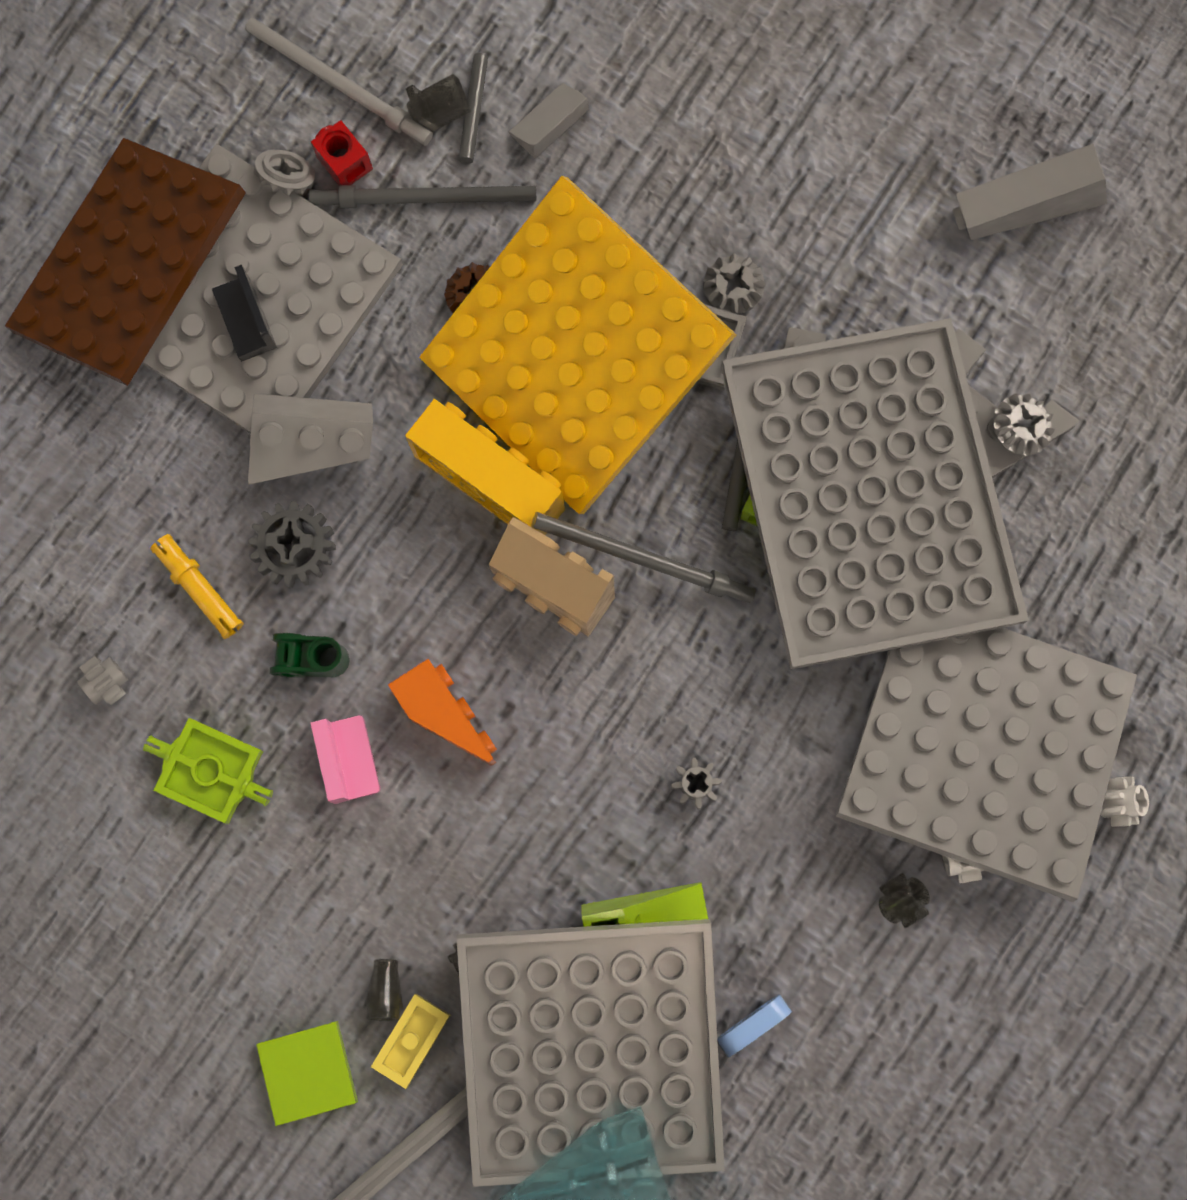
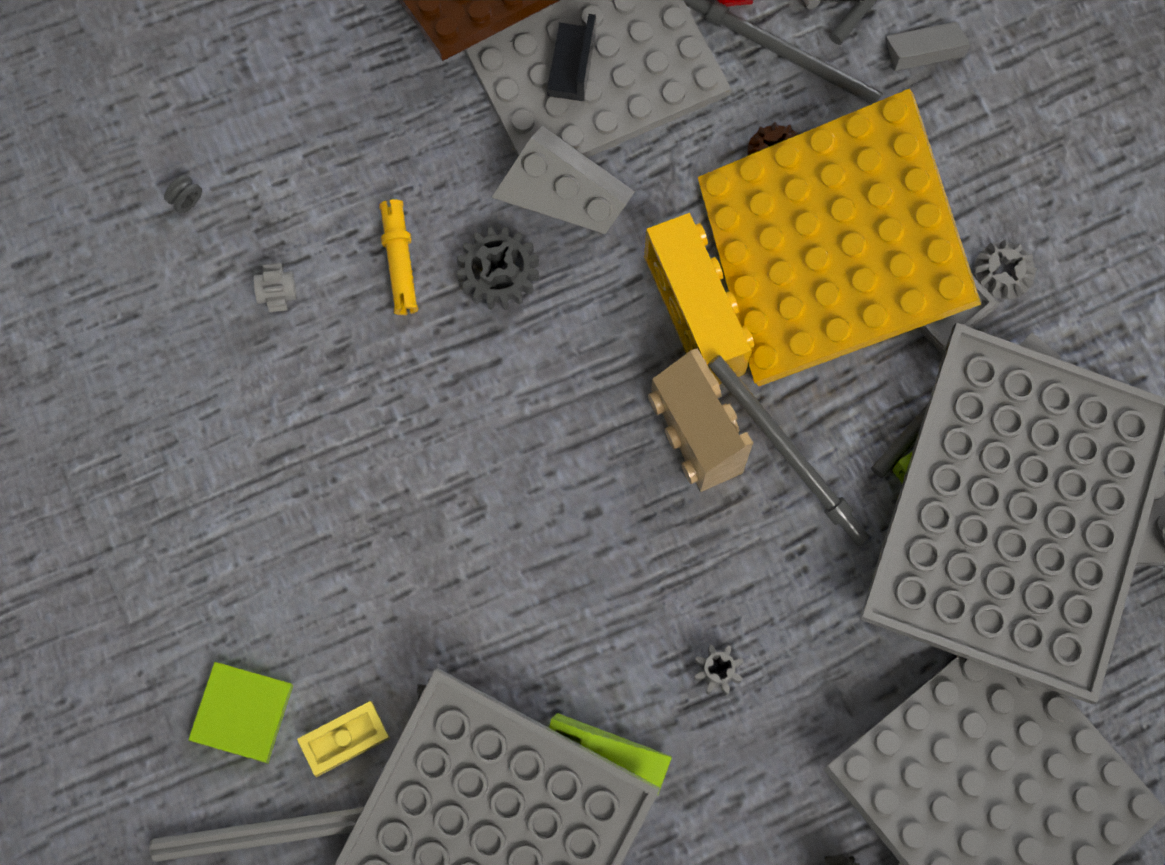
camera: 25 degrees right, 5 degrees down
lime plate [143,718,273,824] -> none
dark green piece [270,633,350,678] -> none
bright pink panel [311,715,380,804] -> none
clear smoke cone [363,959,404,1021] -> none
orange slope [388,659,497,766] -> none

